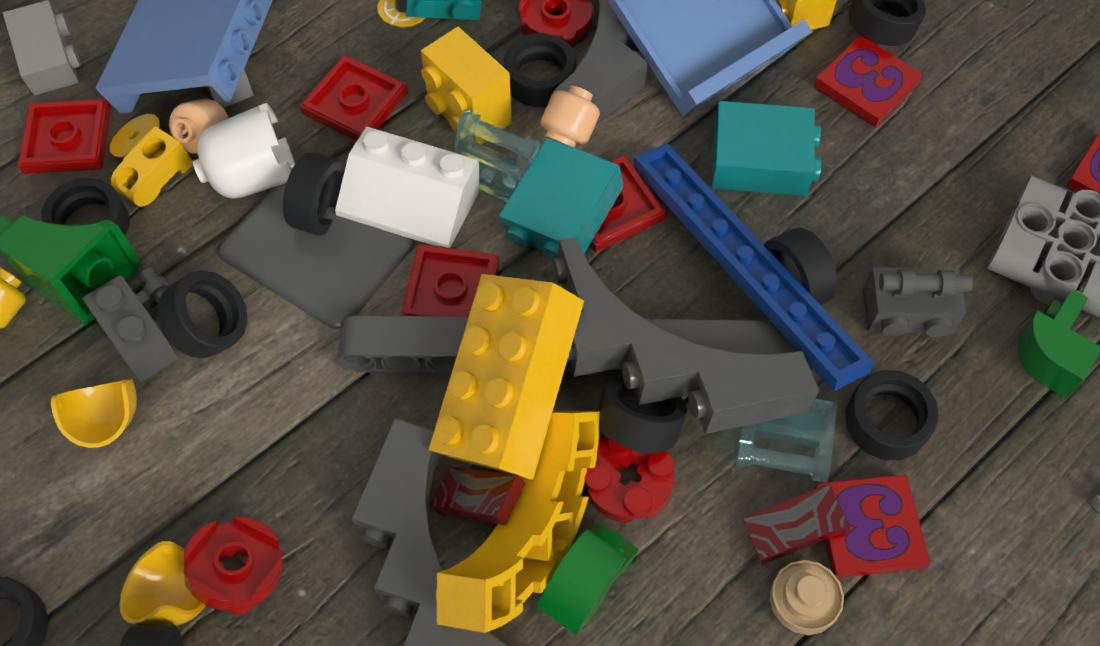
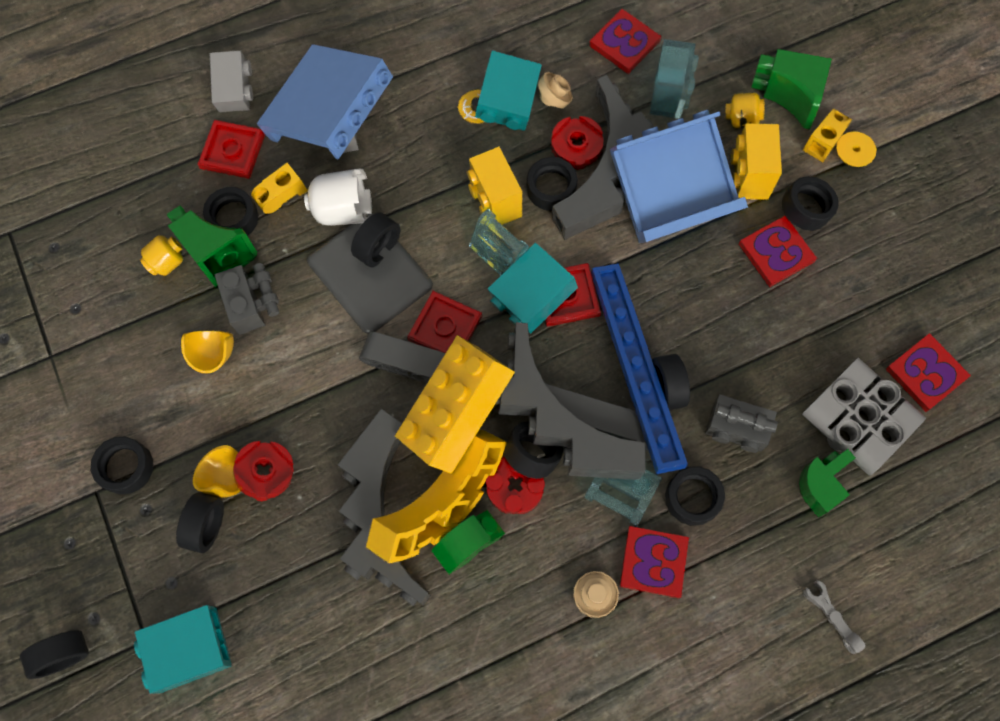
camera: 20 degrees right, 10 degrees up
yellow piece [110,114,160,158] -> none
black tyre [157,270,248,358] -> none
light nougat head [169,98,229,154] -> none
red tile [300,55,408,141] -> none
white slope [335,126,479,248] -> none
dark red tile [429,466,525,525] -> none
light nougat head [541,85,600,148] -> none
teal brick [711,101,821,196] -> none
dark red tile [742,483,850,565] -> none

